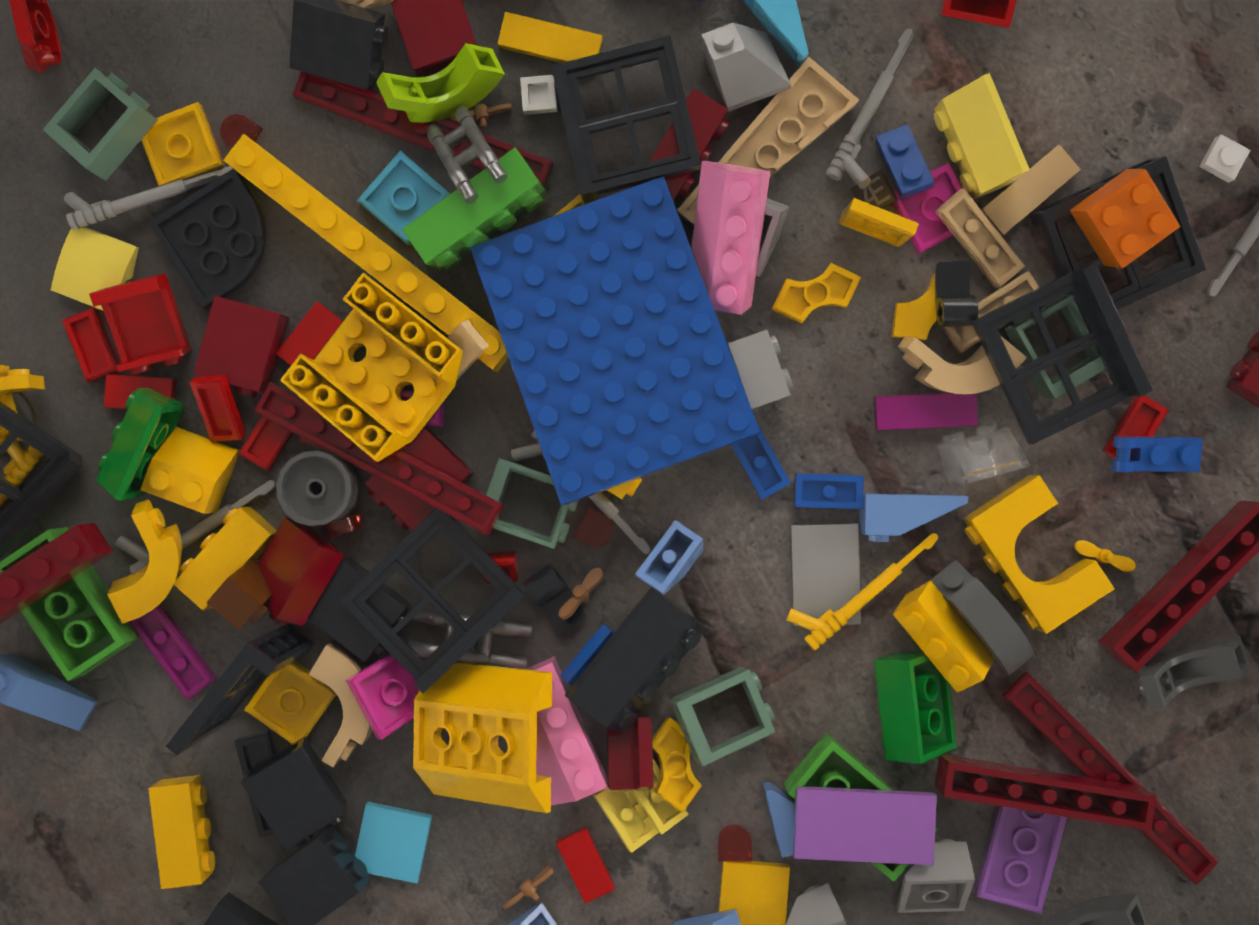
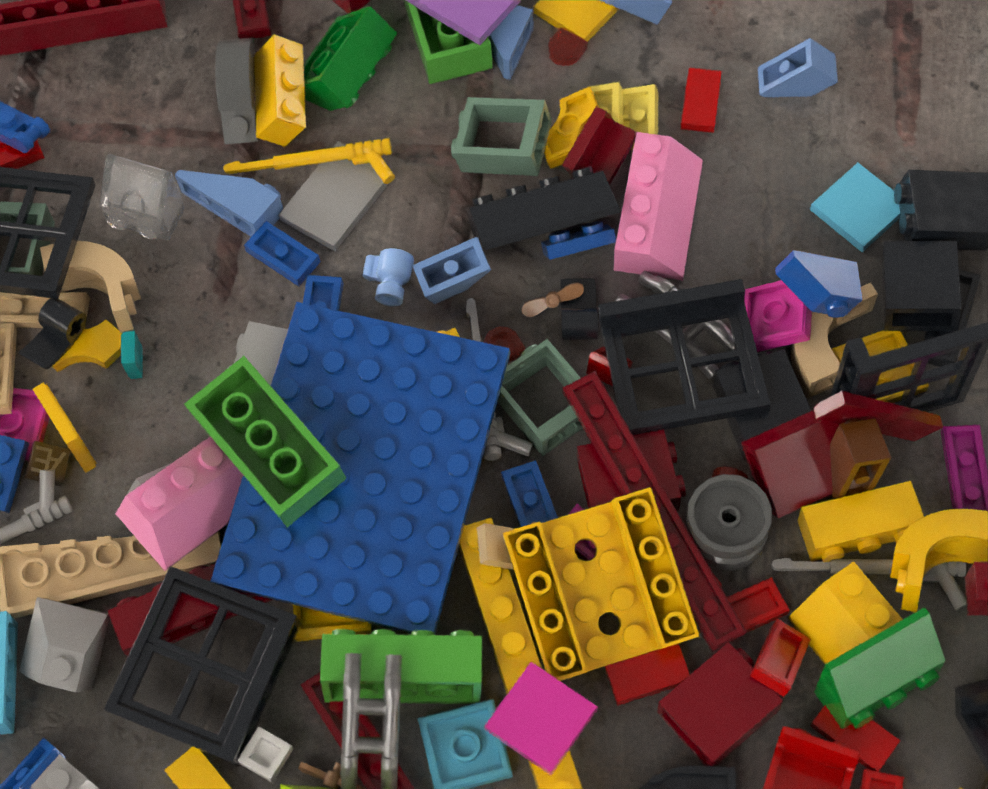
camera: 140 degrees left, 25 degrees down
yellow slope [413,662,552,813] -> none
medium nougat piece [502,865,554,911] -> none
yellow tile [771,263,861,324] -> none
magenta tile [874,393,978,431] -> none
yellow arch [963,475,1115,634] -> none
yellow piece [1074,540,1136,572] -> none
none -> teal tile [121,331,143,379]
none -> bright green brick [184,356,346,528]
none -> light blue piece [362,248,414,306]
none -> dark pink tile [484,662,597,775]
none -> blue plate [501,460,558,527]
none -> blue slope [775,250,863,318]
none -> dark red tile [814,391,943,442]

